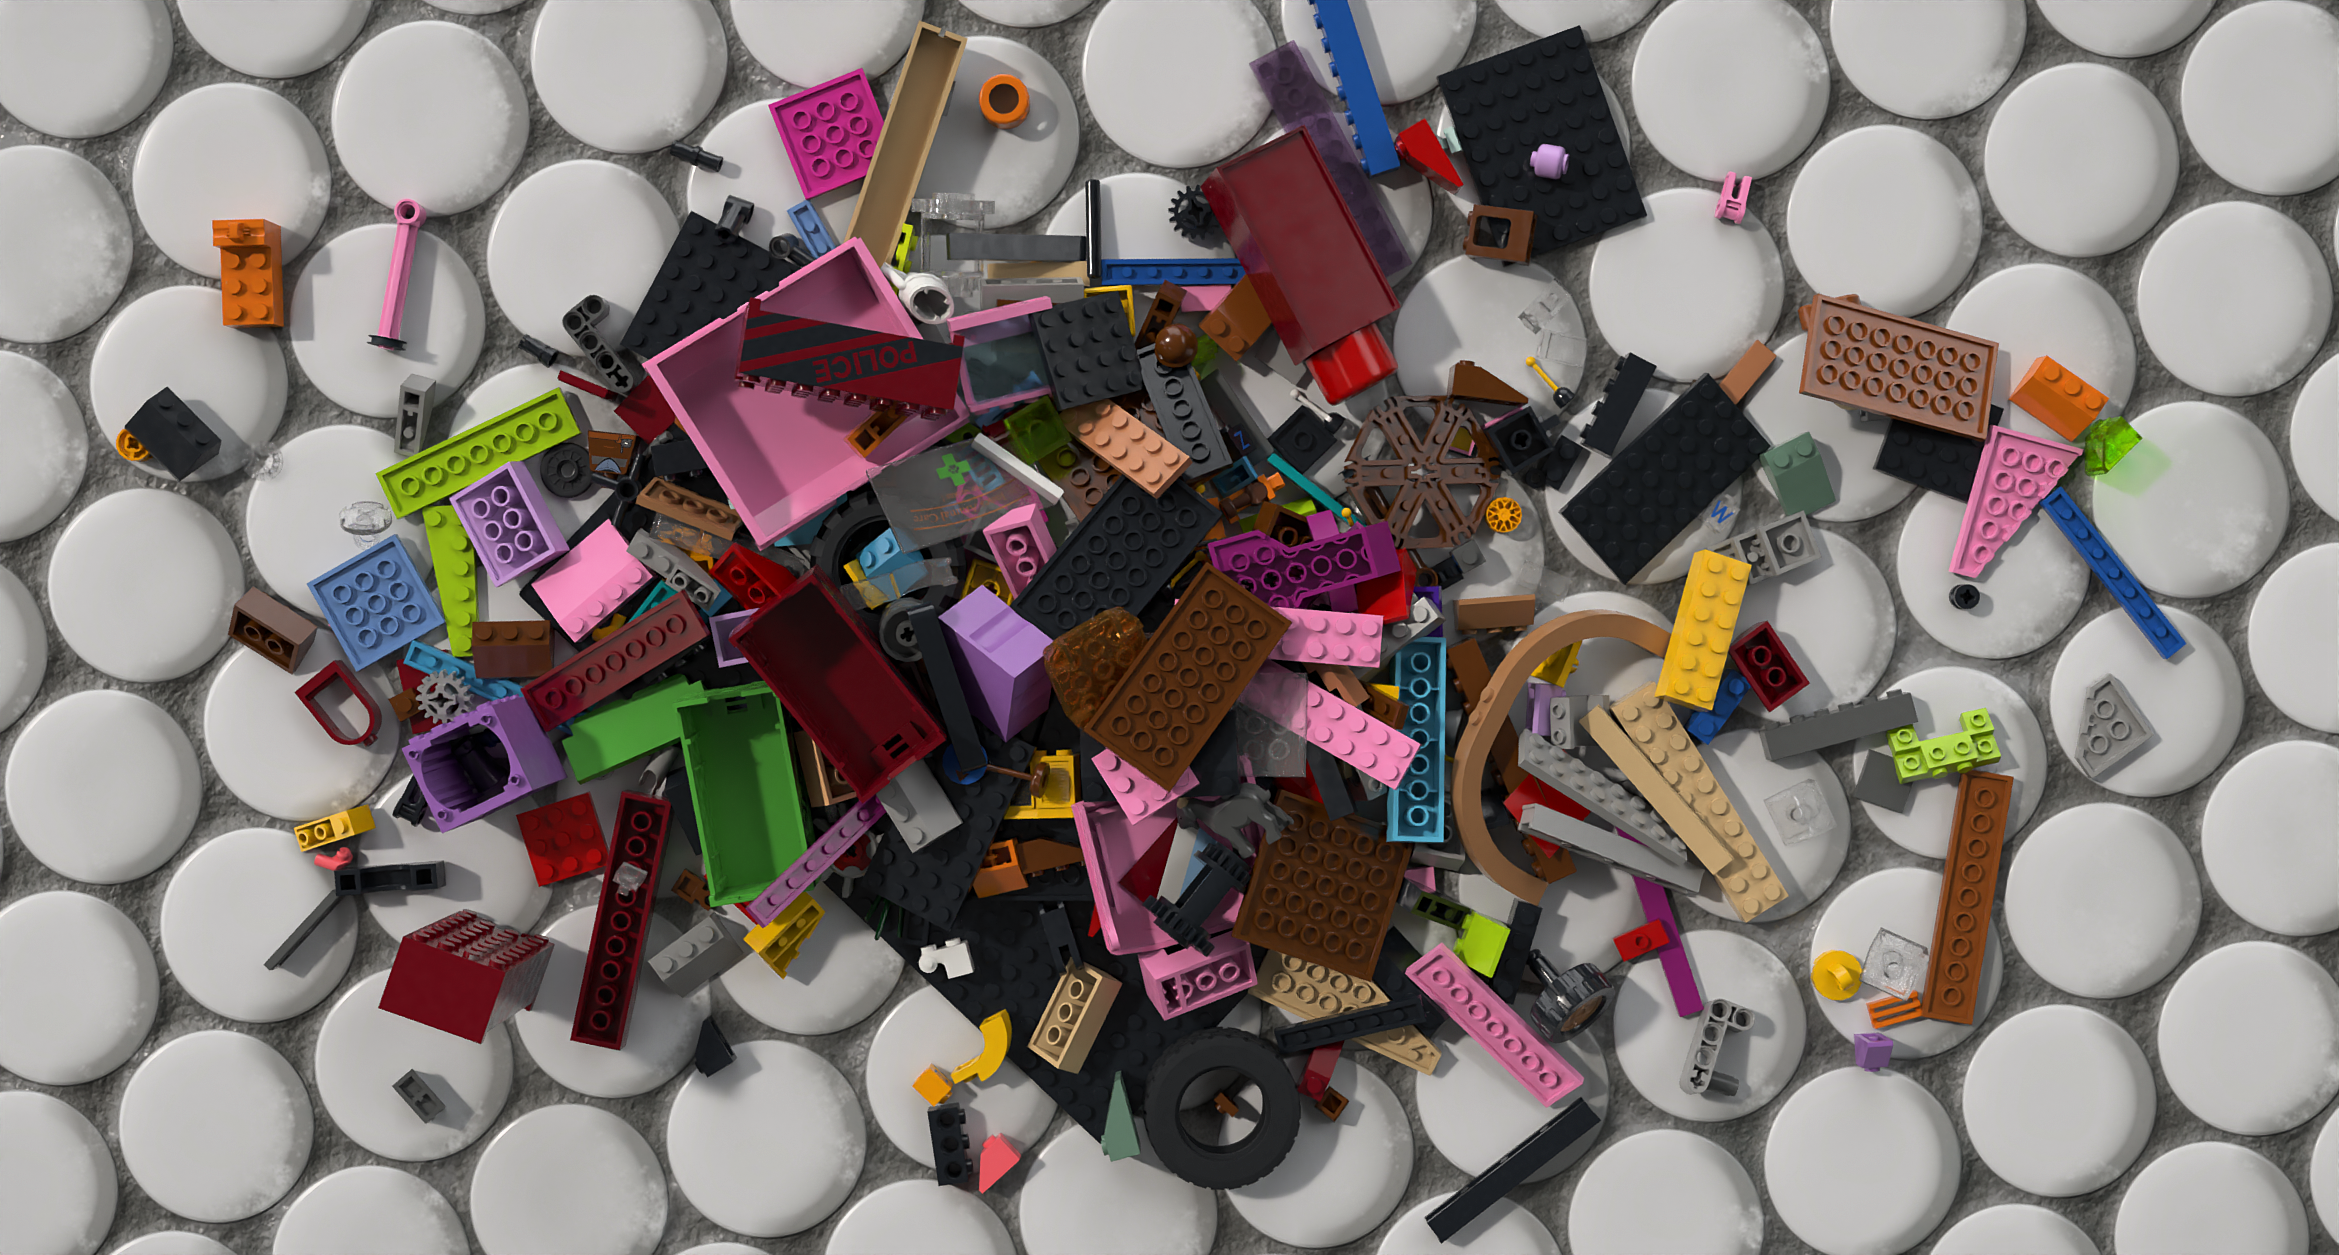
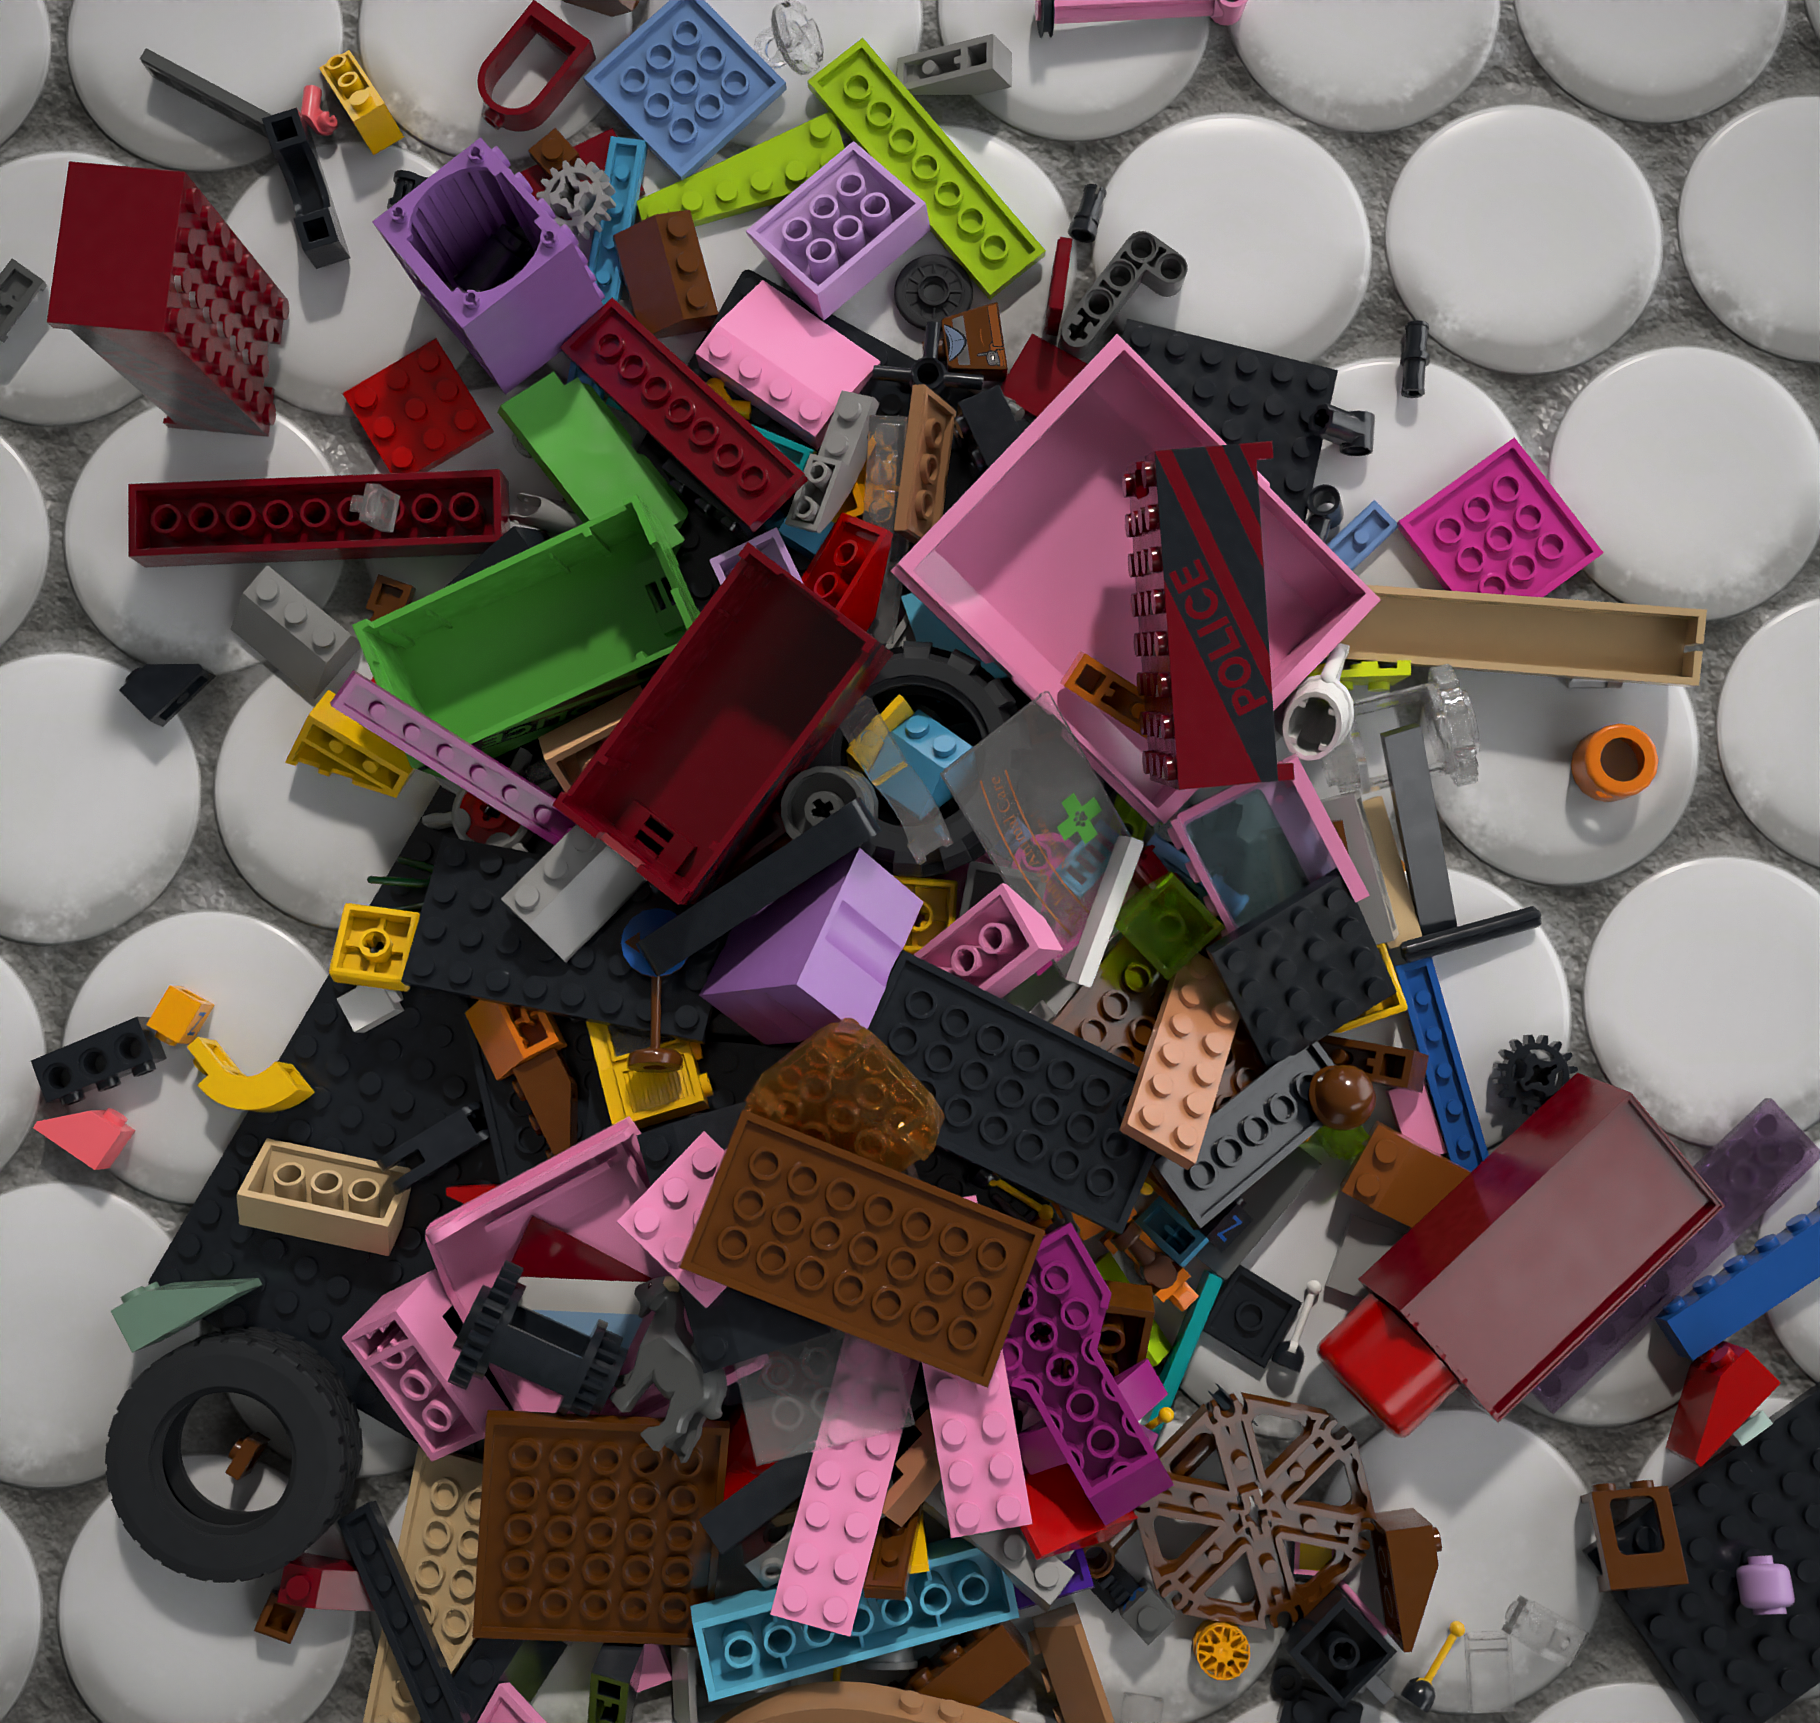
camera: 75 degrees right, 5 degrees down
none -> yellow brick [329,903,420,992]

